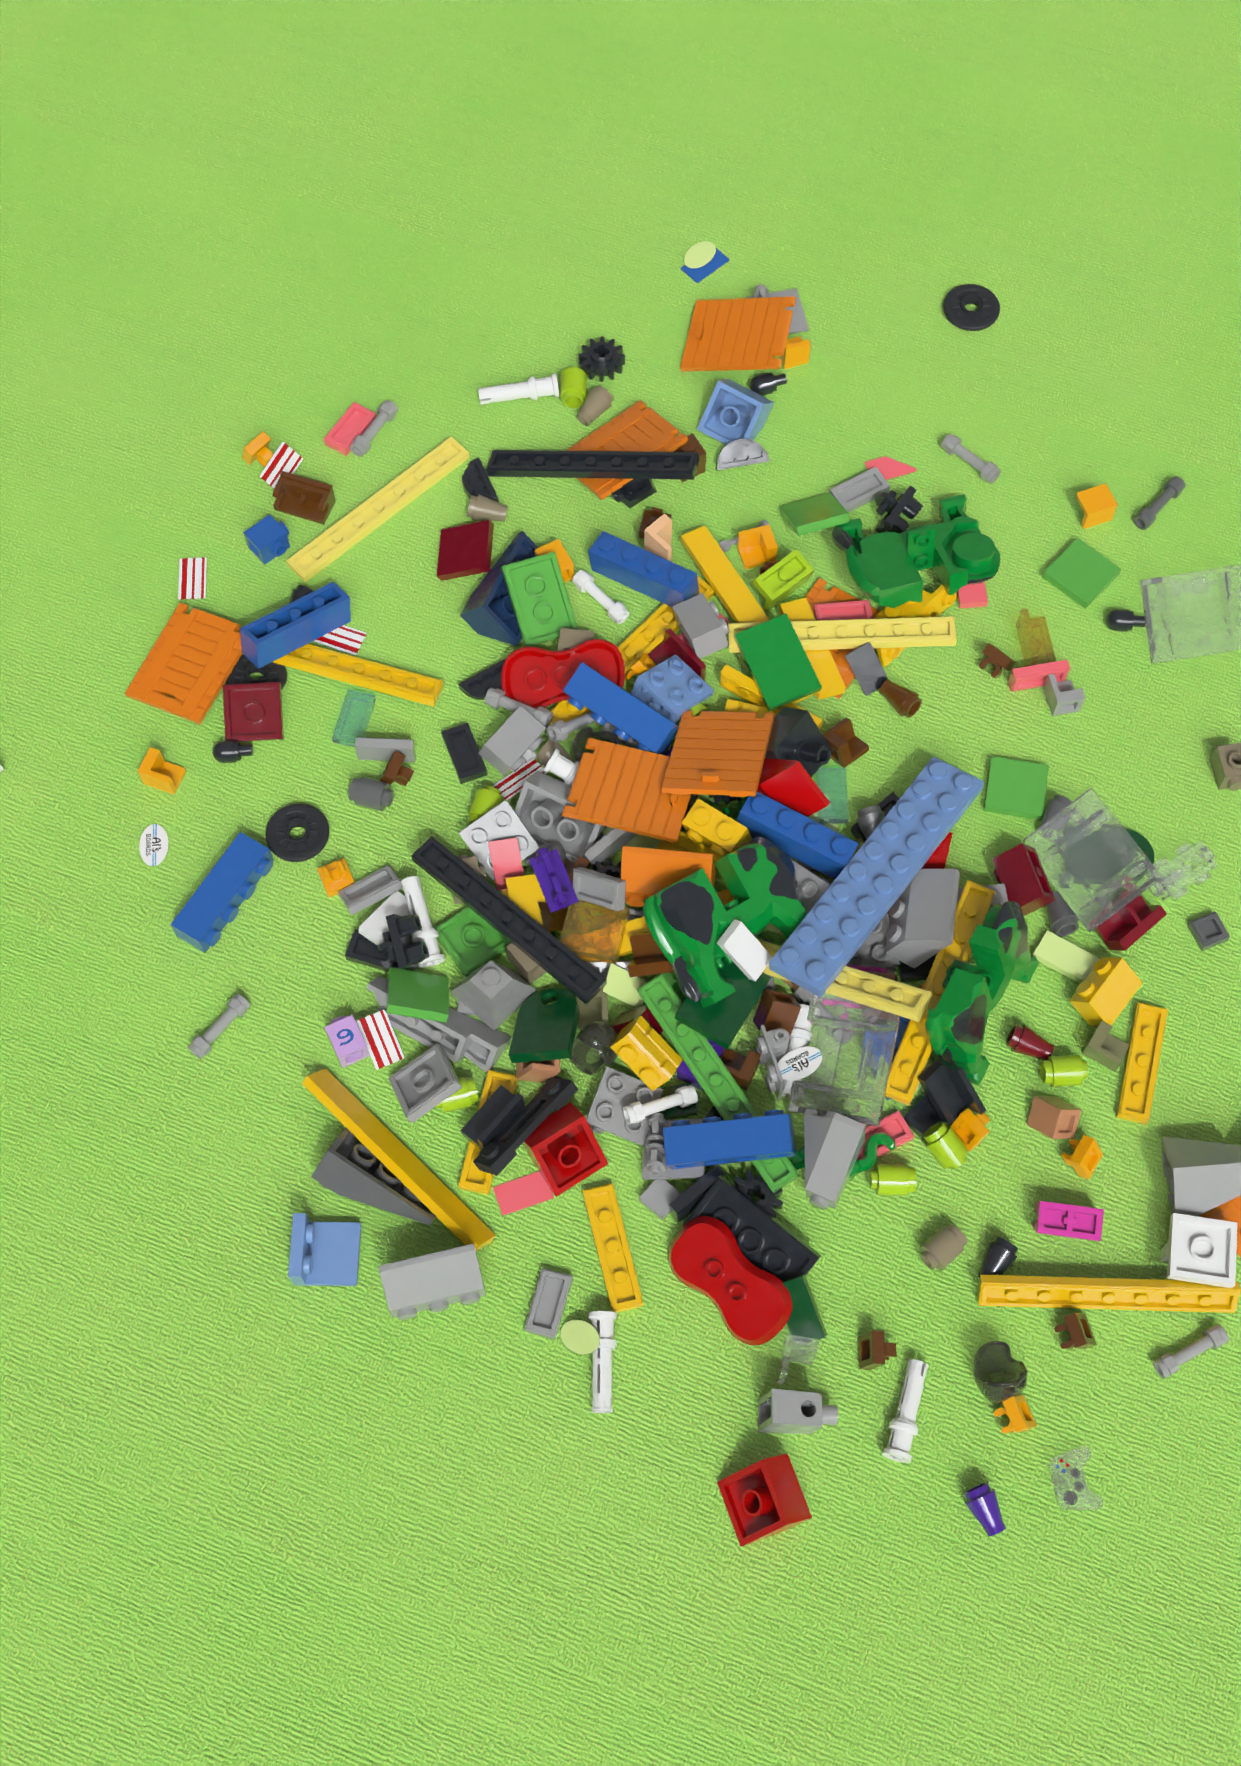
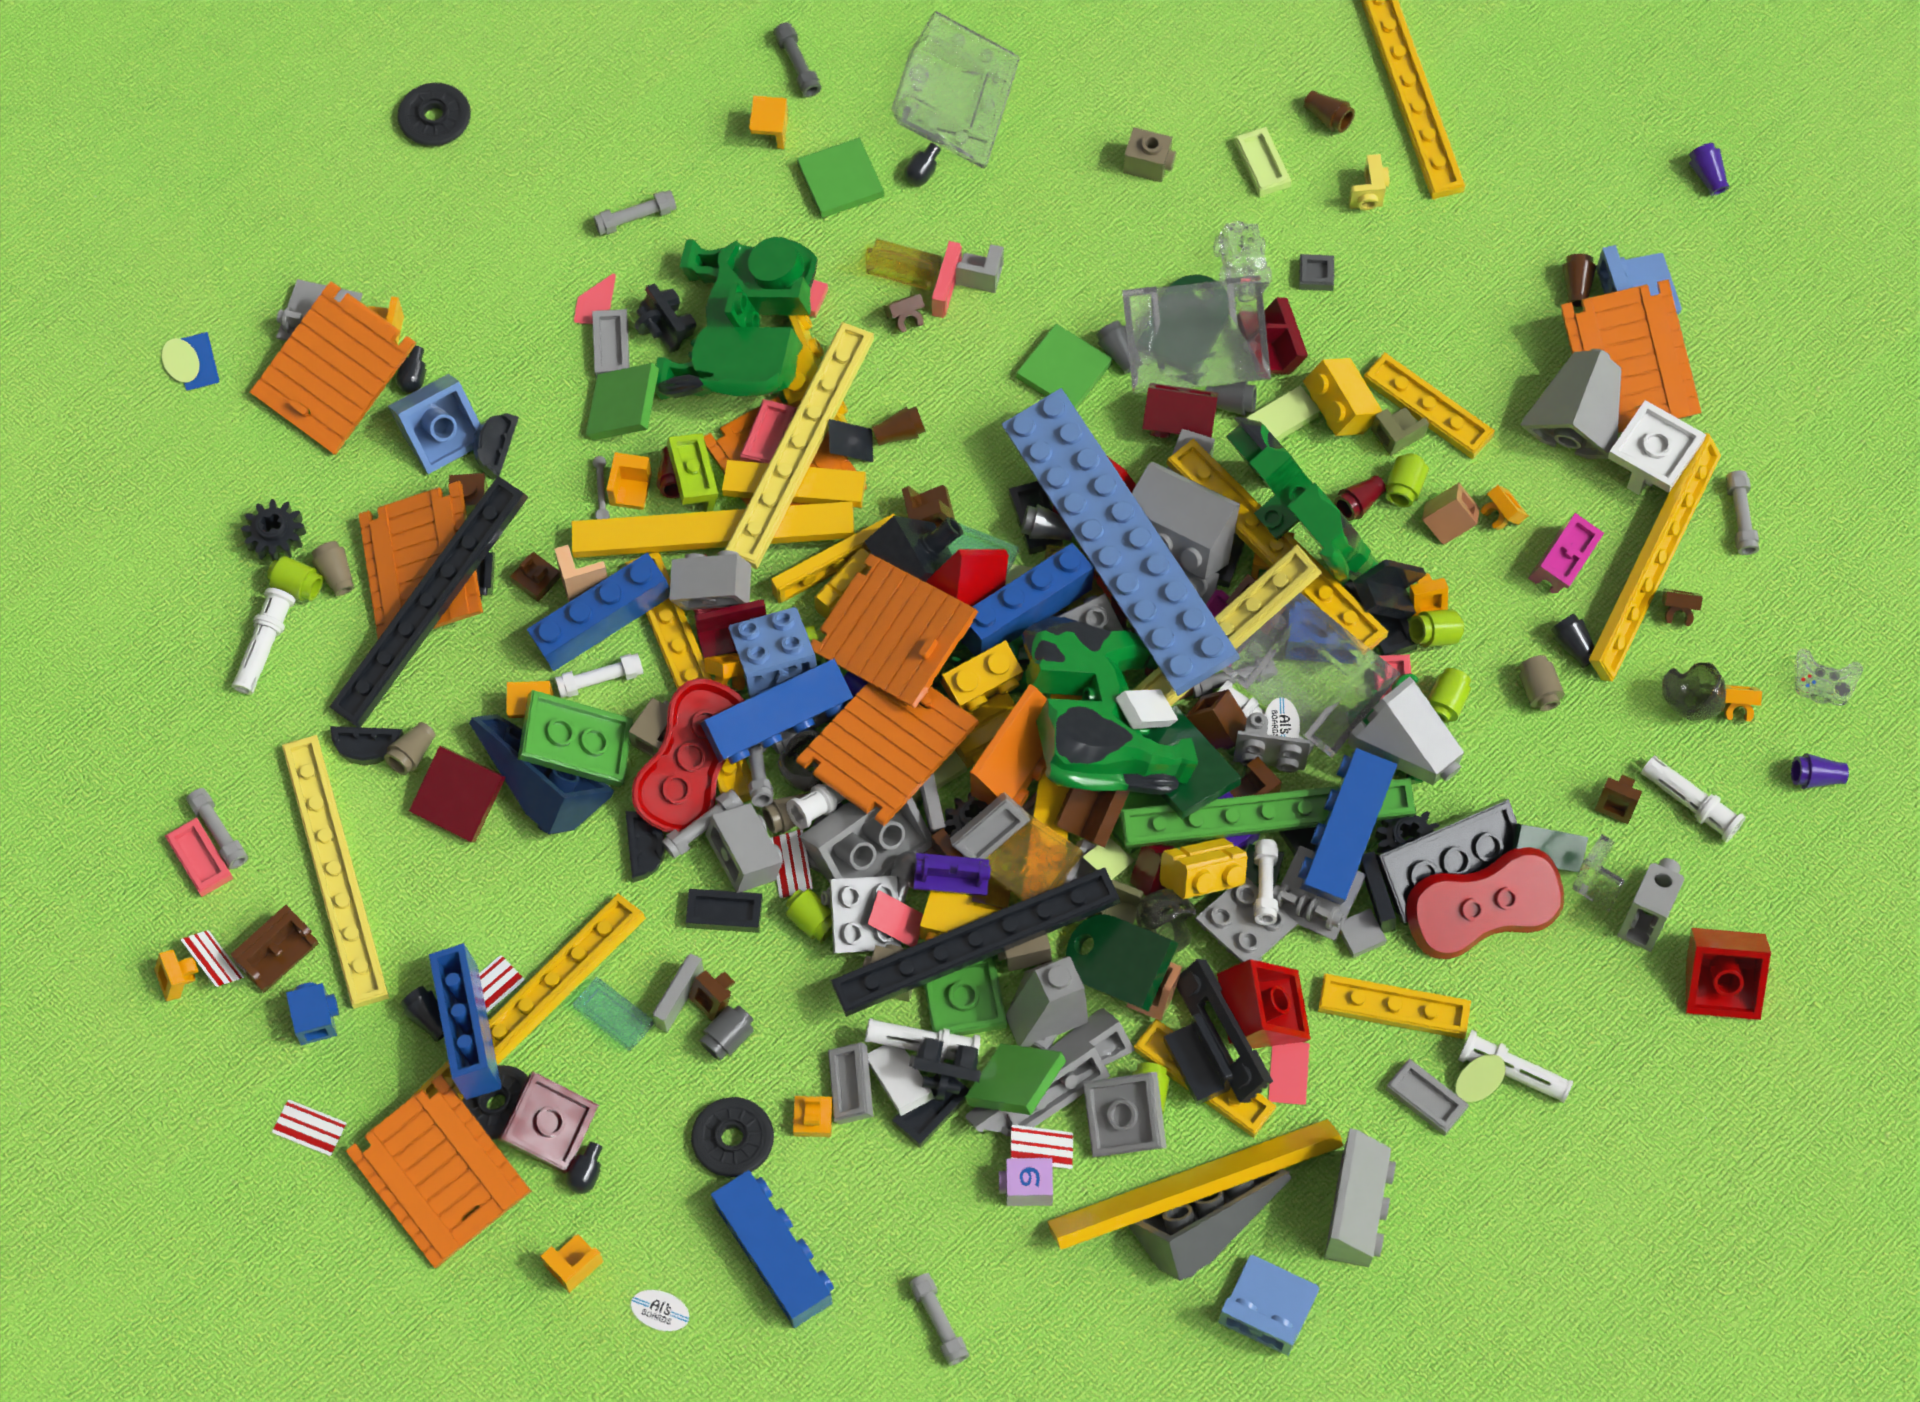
camera: 65 degrees left, 0 degrees up
green tile [734,613,822,711] -> none

